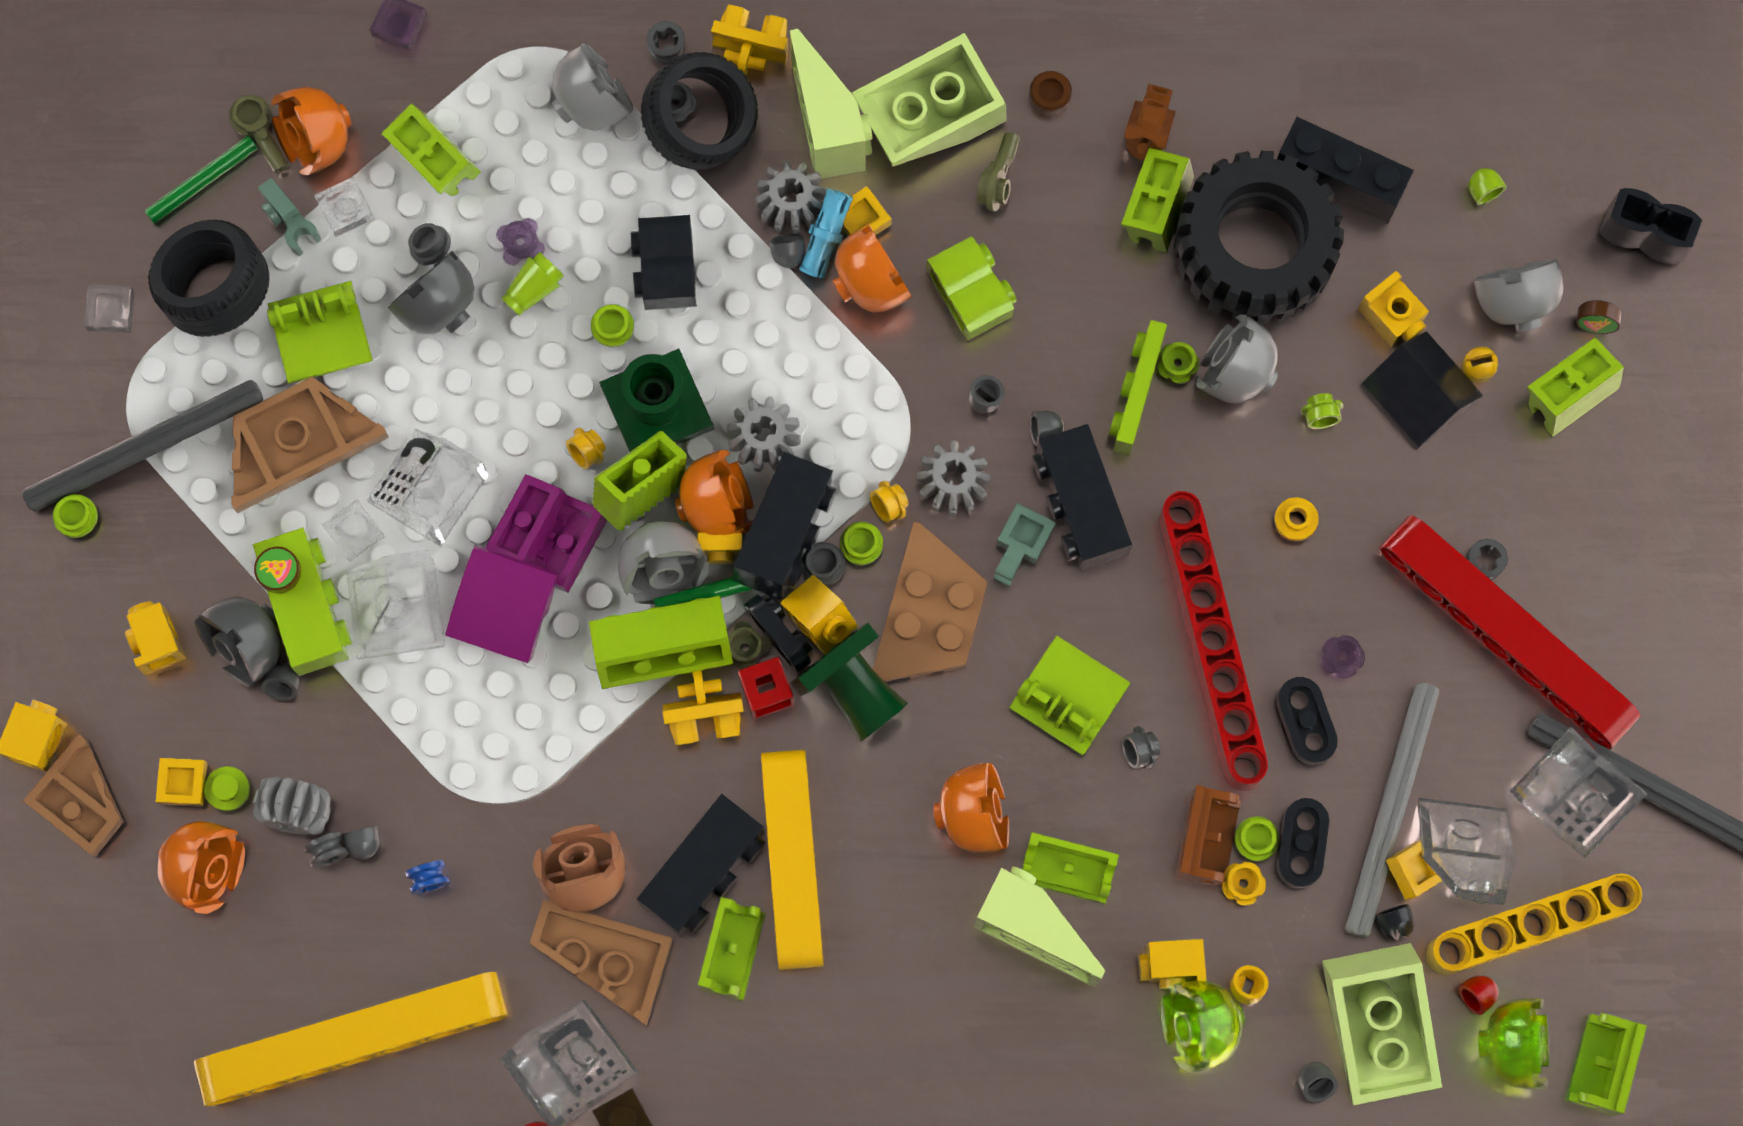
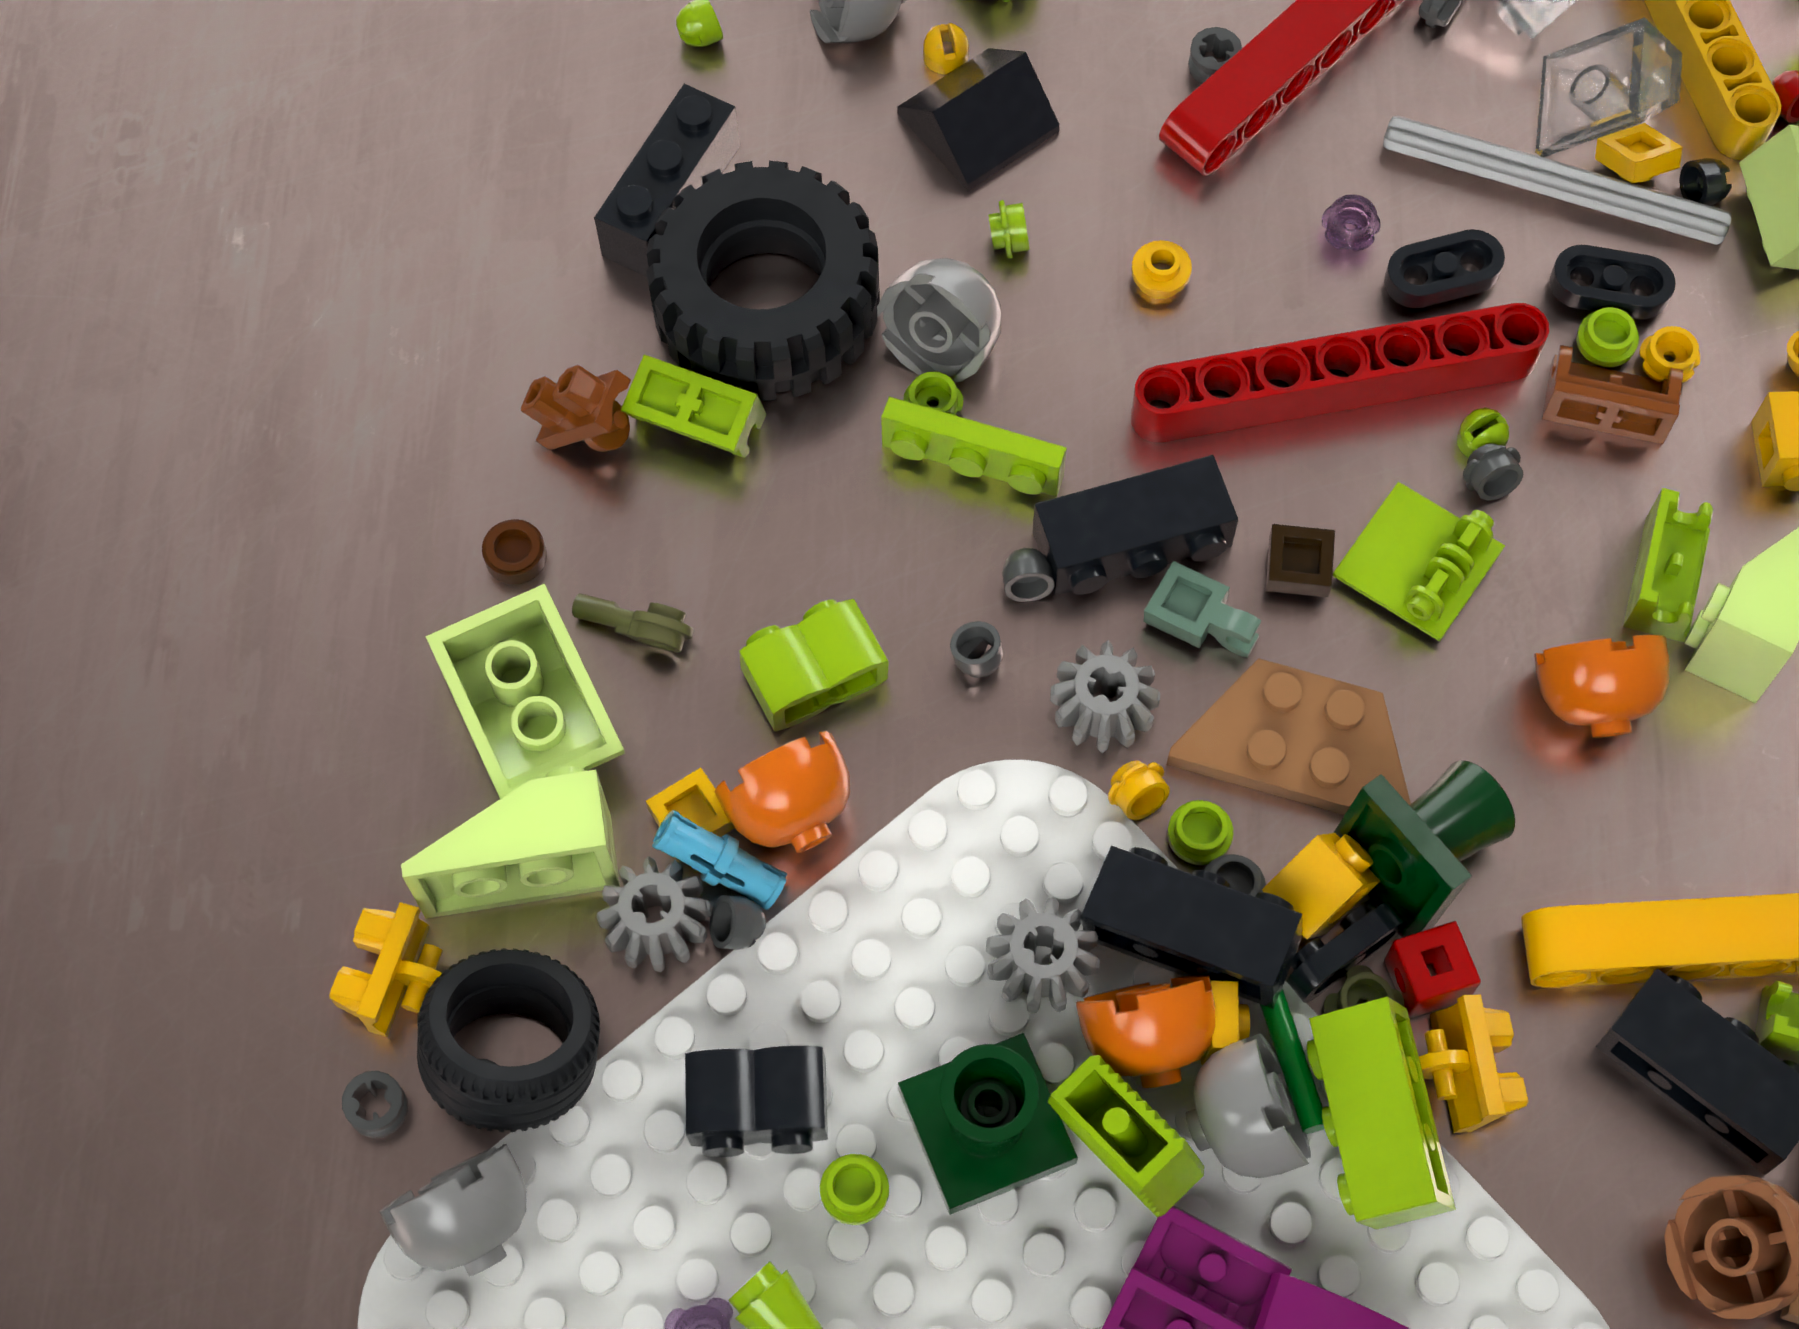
camera: 85 degrees left, 10 degrees down
yellow plate [566,428,606,469] -> none
yellow brick [1357,271,1429,348] -> none
none -> dark brown plate [1266,524,1335,597]
none -> lime hinge [1457,407,1509,458]

